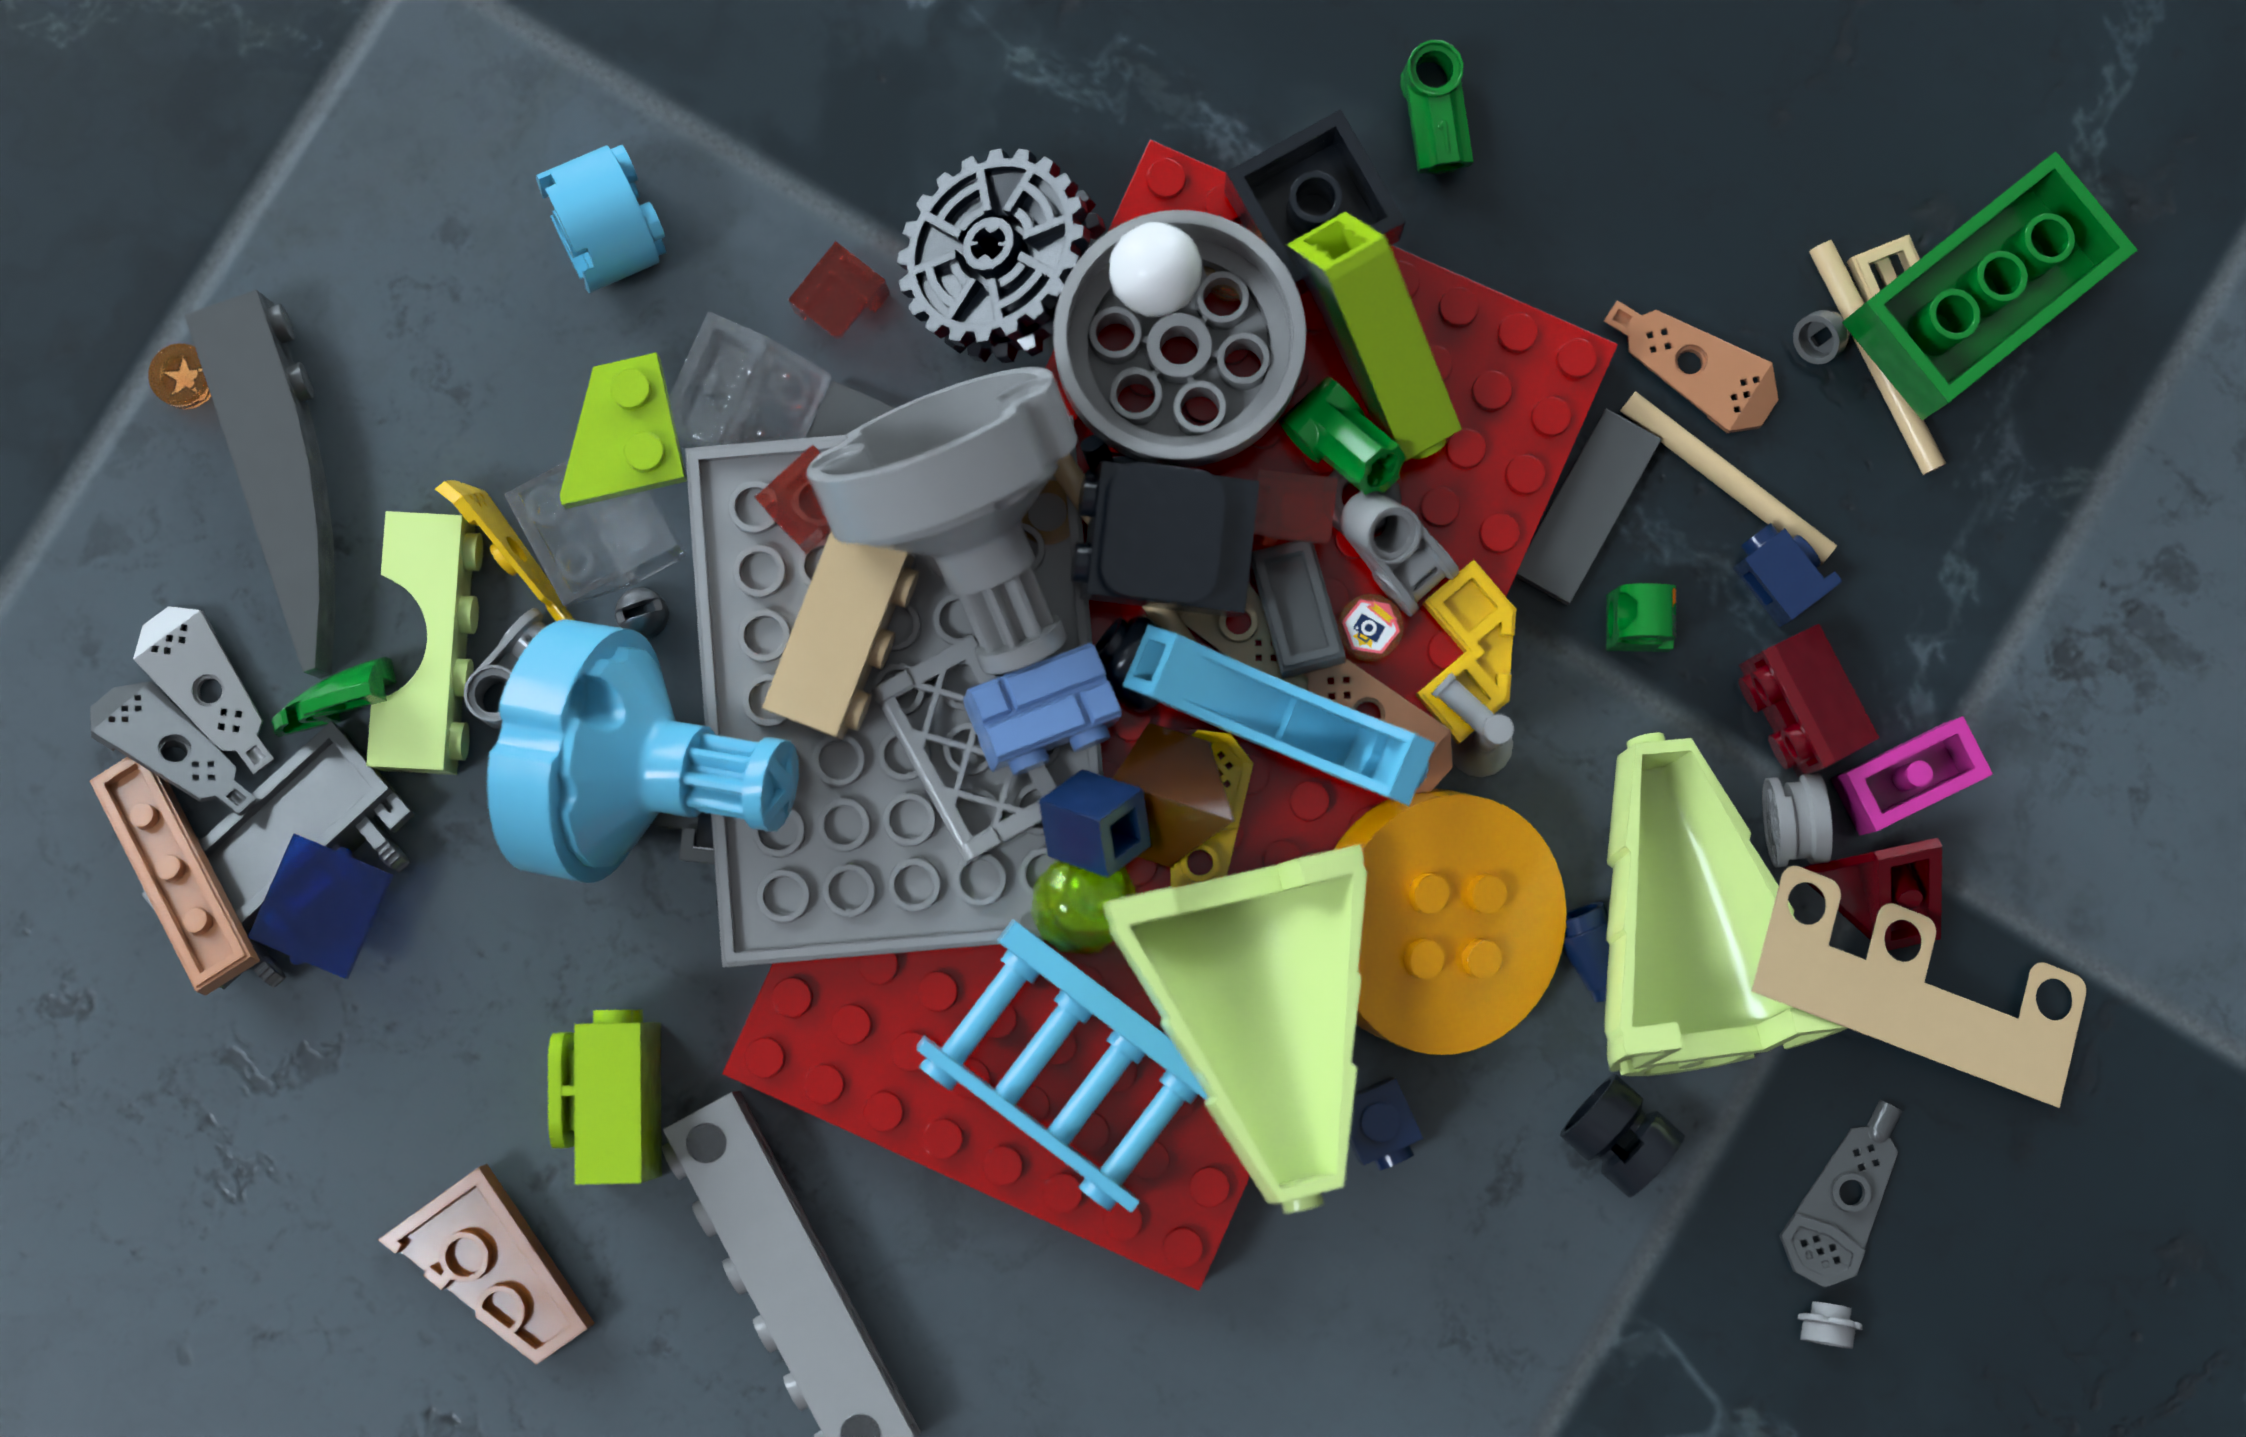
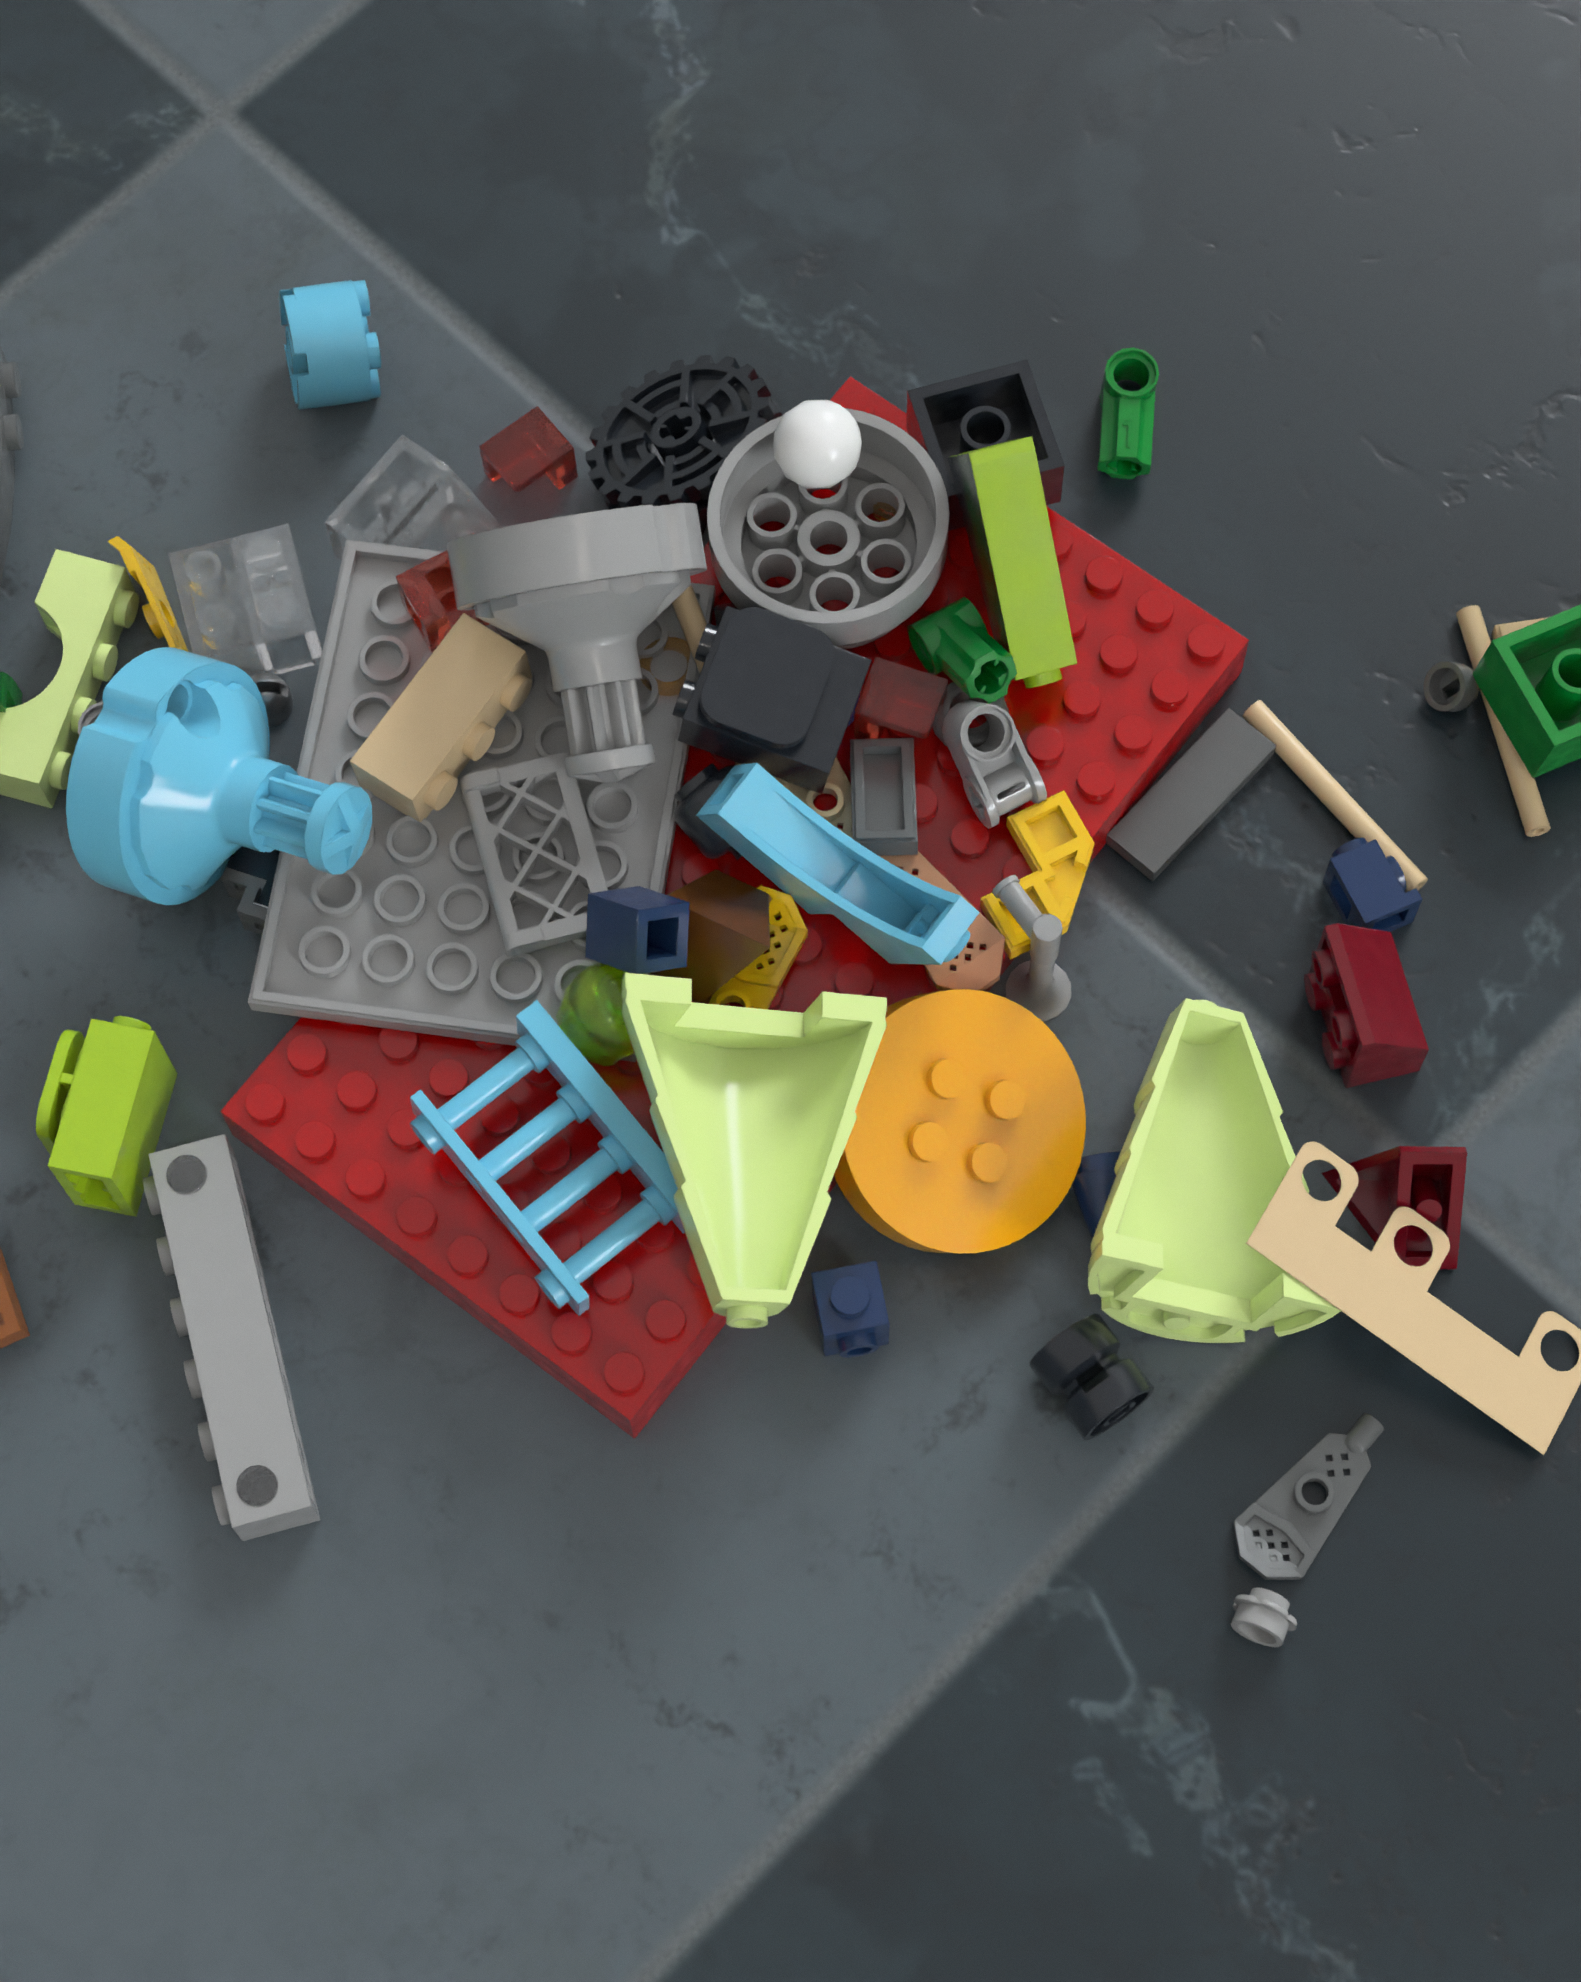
camera: 10 degrees right, 15 degrees down
lime wing [559,352,687,509] -> none
medium blue brick [963,643,1122,776] -> none
tile [1337,594,1404,661] -> none
nougat piece [1604,301,1779,433] -> none
green leg [1606,583,1676,652] -> none
light grey wheel [1762,773,1833,868] -> none
dark pink brick [1830,716,1993,836] -> none

